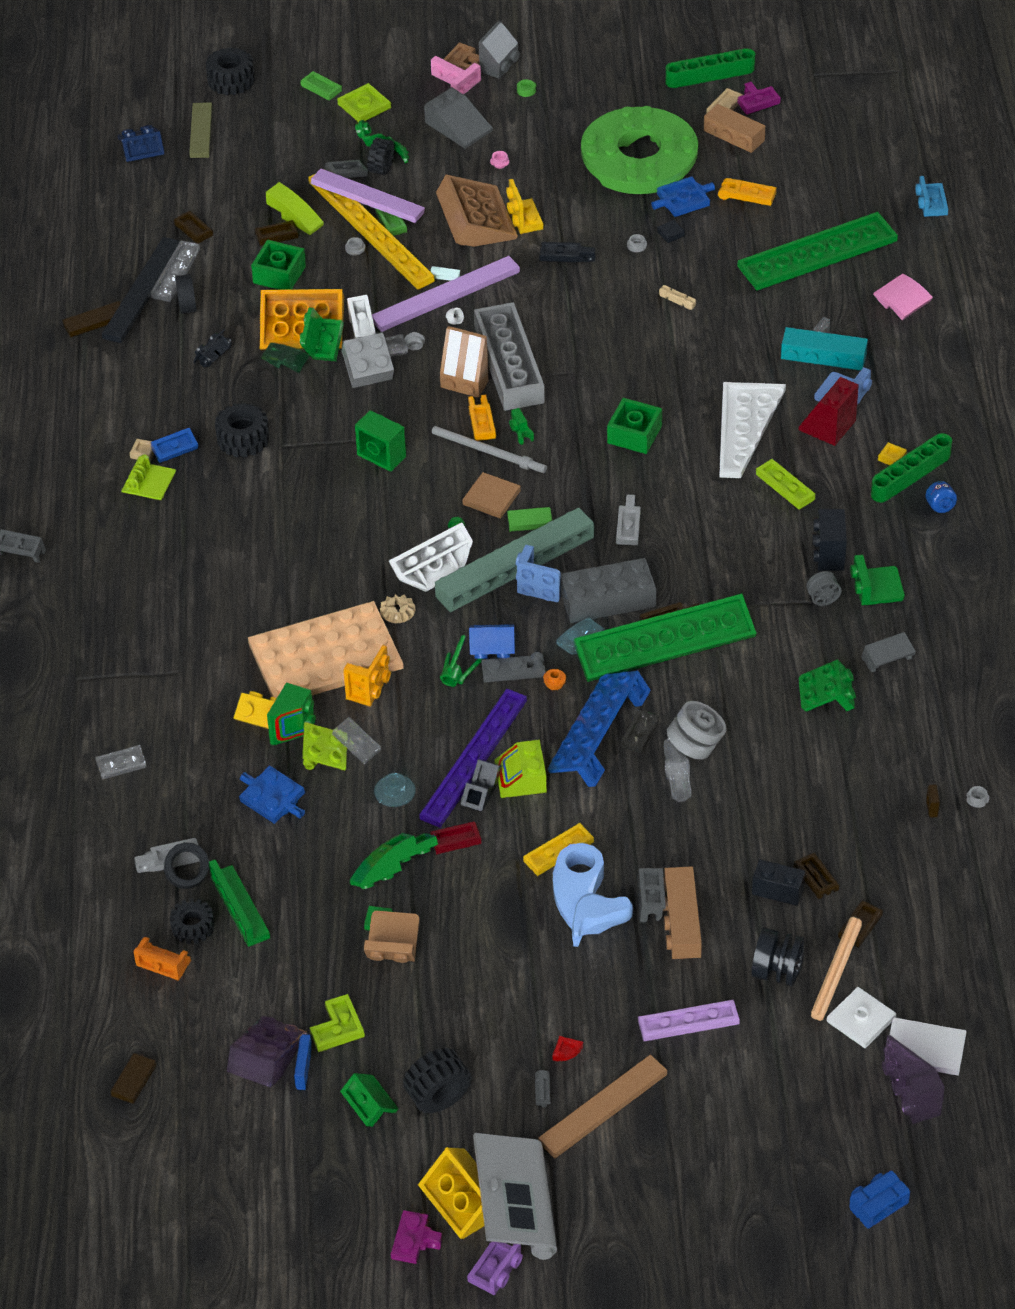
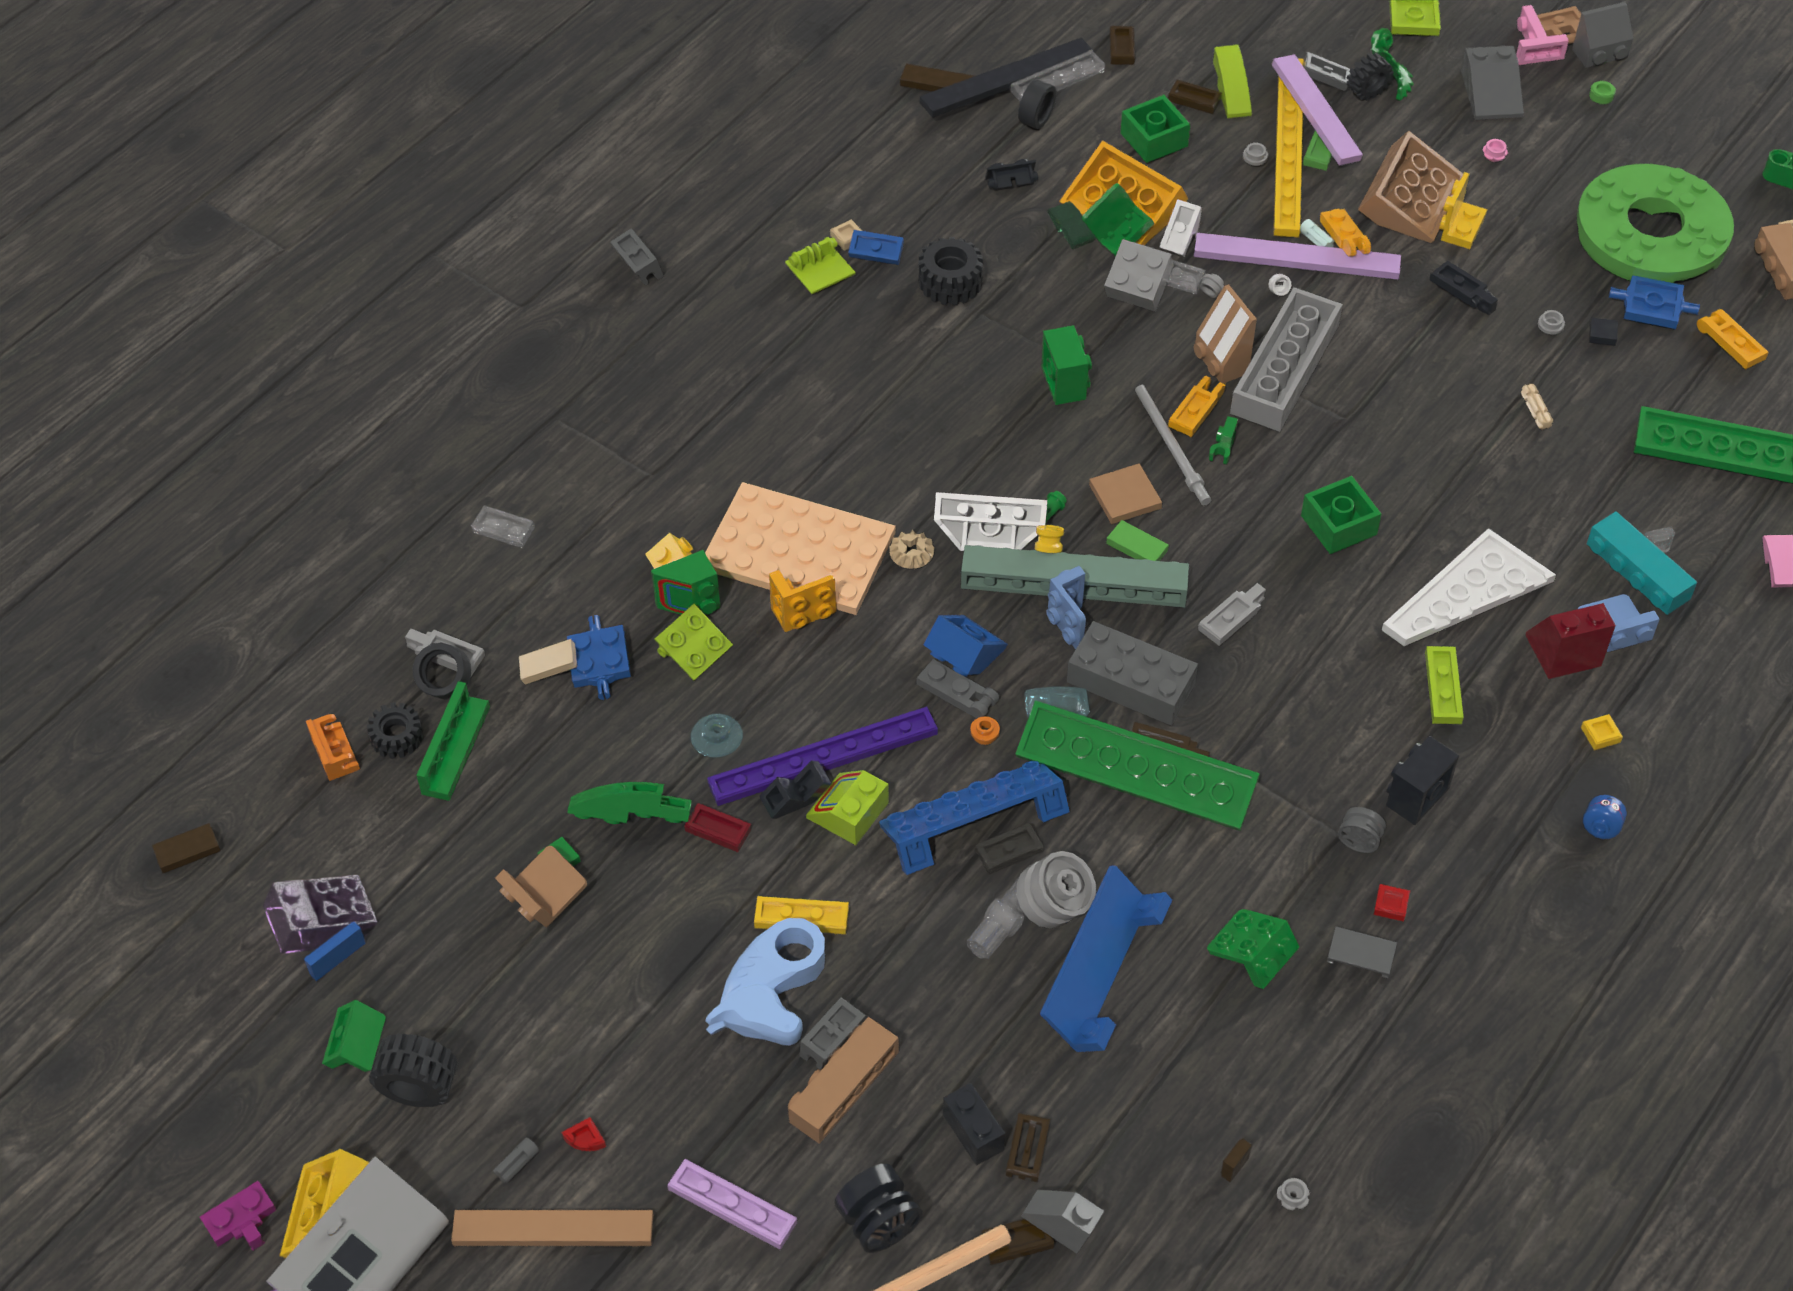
camera: 40 degrees right, 5 degrees up
lime plate [310,994,365,1052] -> none
clear plate [332,717,381,764] -> none
green plant [440,635,485,687] -> none
green bracket [850,555,905,606] -> none
green beam [871,433,952,503] -> none
none -> tan tile [519,639,577,684]
none -> dark grey slope [1021,1190,1104,1254]
none -> yellow wheel [1035,525,1064,553]
none -> blue bracket [1040,866,1172,1052]
none -> light orange hinge [1320,209,1371,257]
none -> red tile [1373,884,1410,922]

